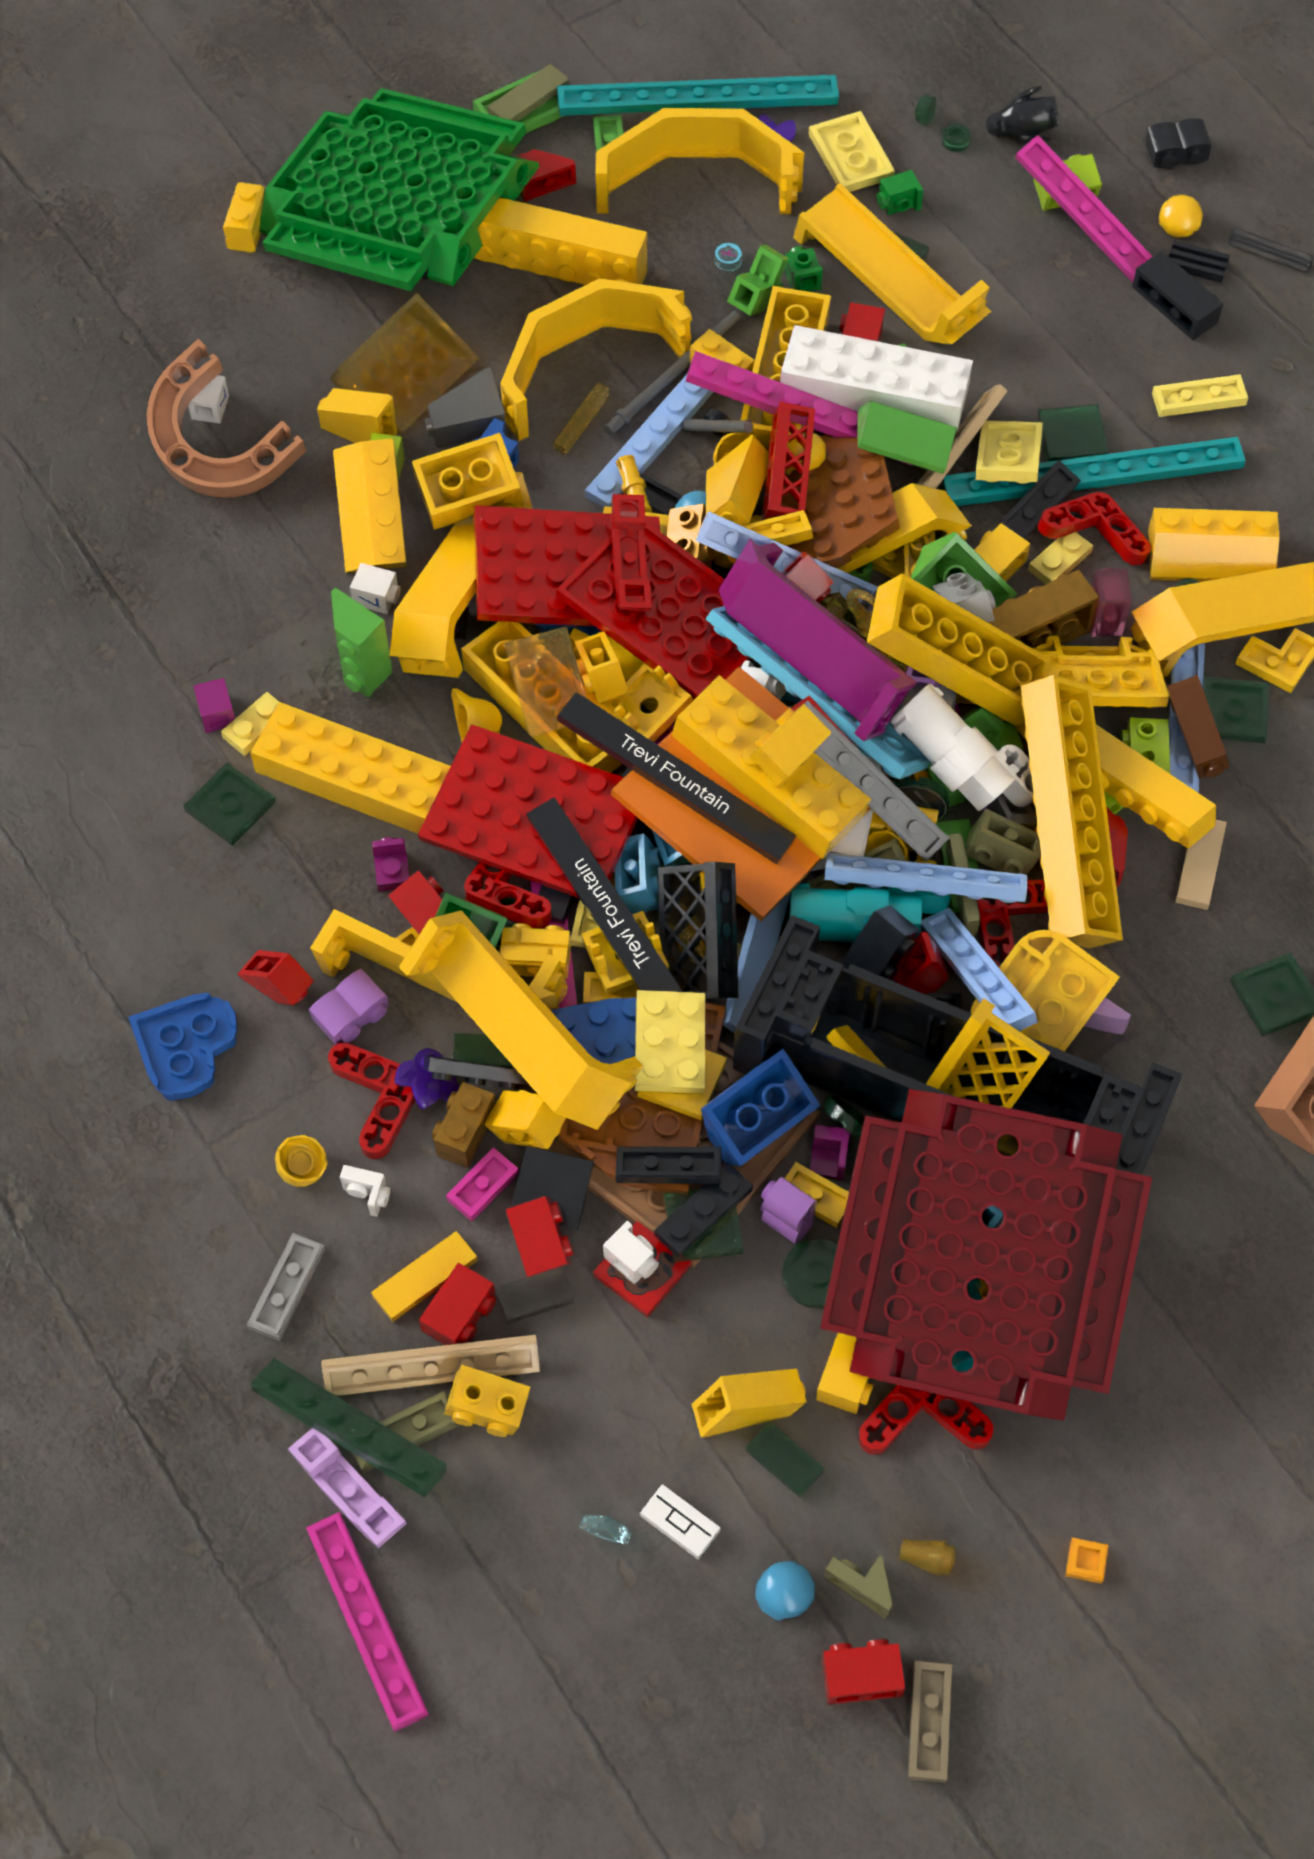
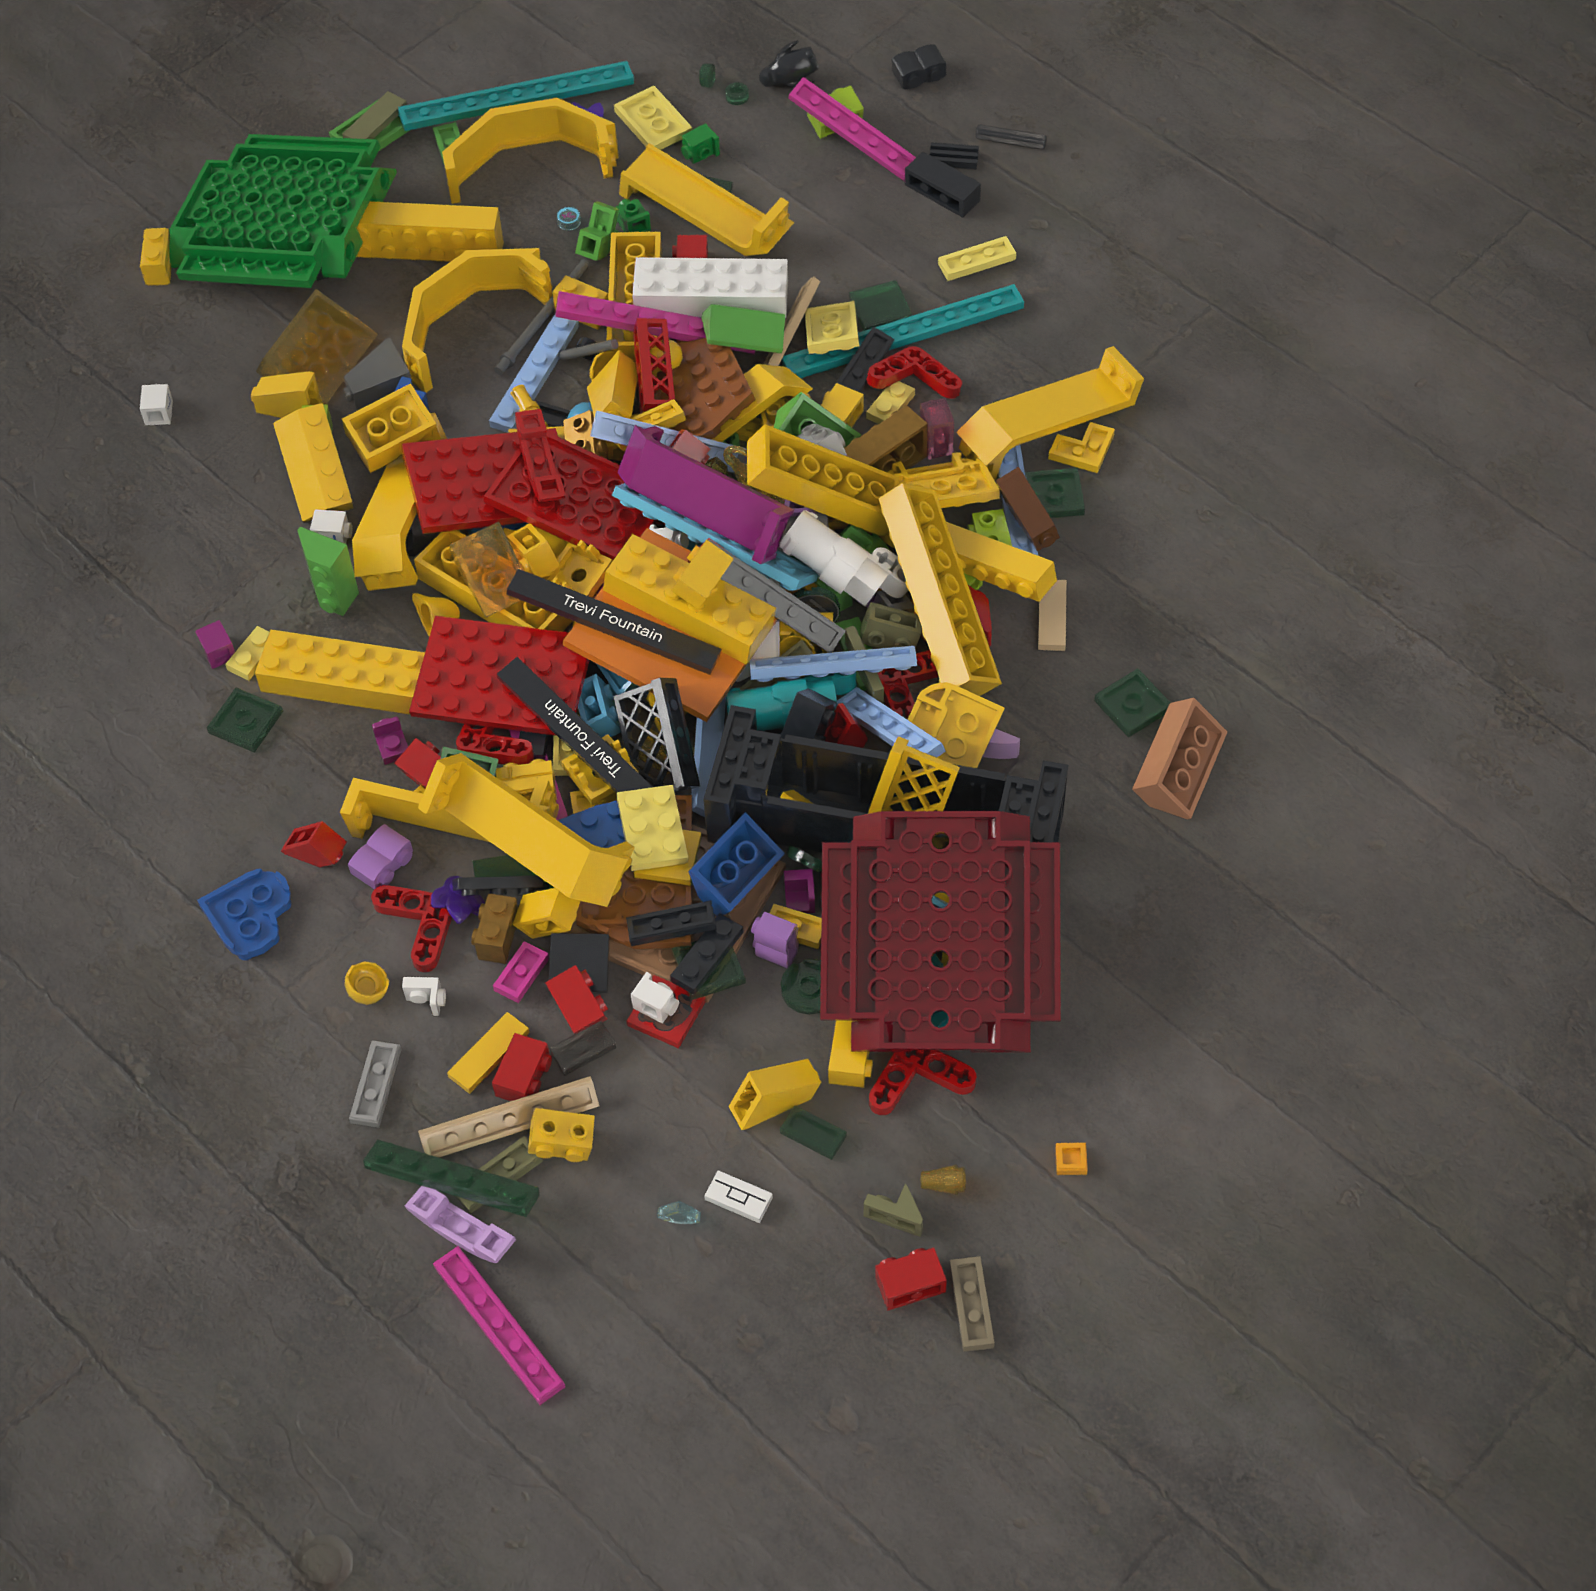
camera: 10 degrees left, 5 degrees down
nougat piece [147,339,307,498] -> none
red slope [517,149,576,202] -> none
clear yellow axle [553,383,610,454] -> none
dark azure hair [755,1561,815,1621] -> none
yellow slope [1148,508,1280,582] -> none
yellow hair [1159,194,1203,238] -> none

